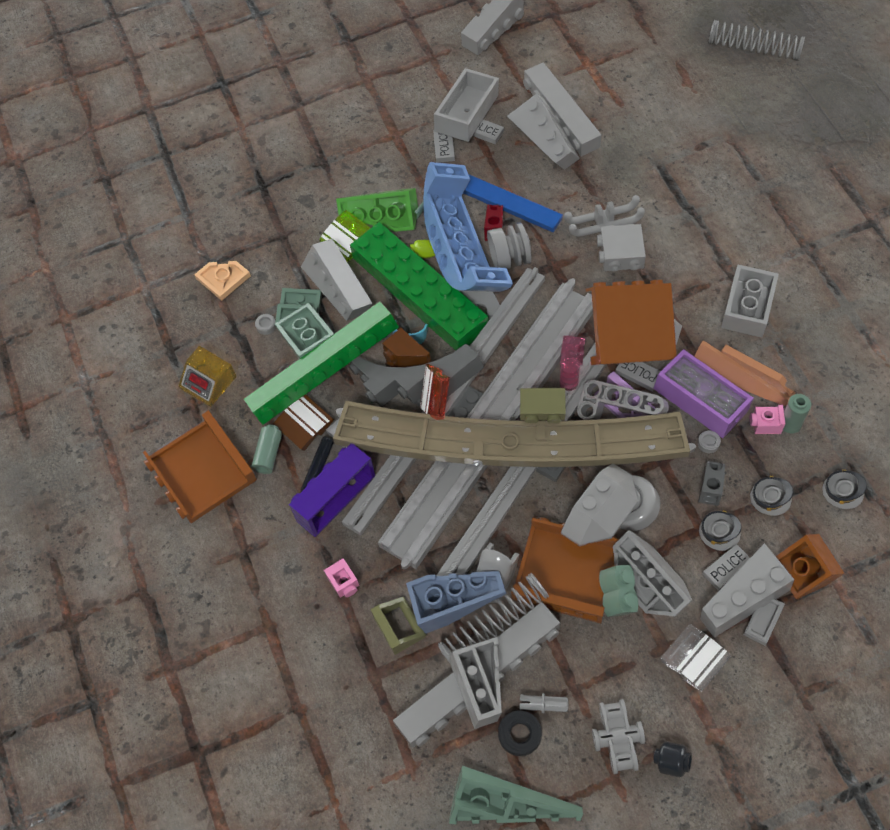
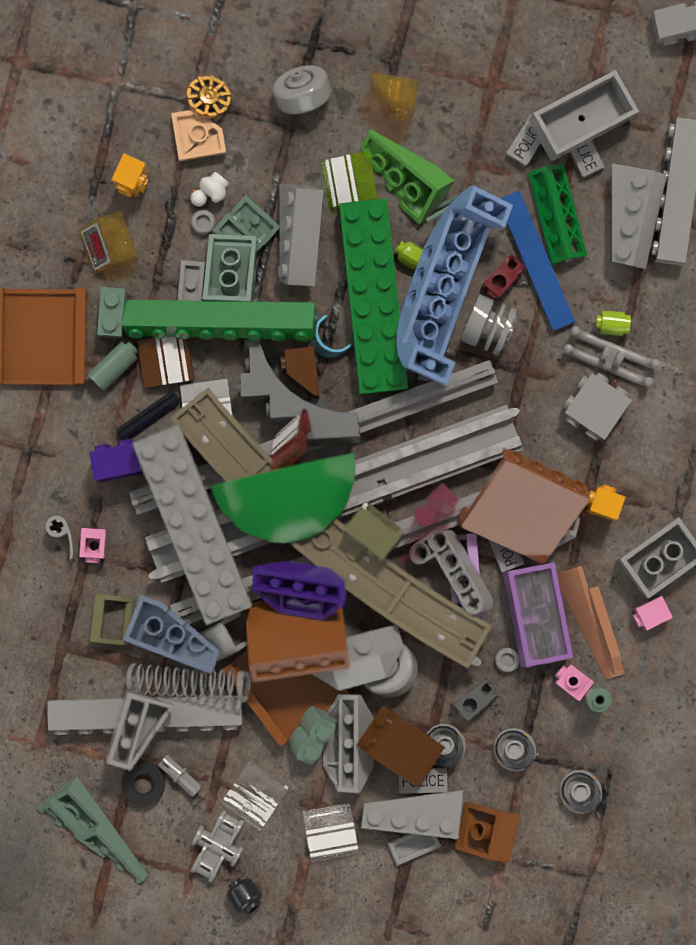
camera: 30 degrees right, 25 degrees up
none -> light grey panel [46,516,76,560]
none -> sand green brick [97,287,128,339]
none -> light orange brick [112,153,149,198]
none -> light grey brick [133,424,252,625]
none -> light grey plate [178,260,205,301]
none -> pearl gold wheel [186,76,231,118]
none -> white animal [191,172,229,206]
none -> green brick [211,453,355,543]
none -> clear slope [221,761,289,830]
none -> dark orange panel [245,601,350,682]
none -> dark purple wedge [252,561,345,620]
none -> light grey wheel [272,65,332,114]
none -> reddish brown slope [356,705,445,787]
none -> clear yellow slope [370,72,419,120]
none -> green fence [528,164,587,265]
none -> light orange brick [585,485,625,521]
none -> lime brick [595,310,631,336]
none -> bright pink brick [633,596,673,630]

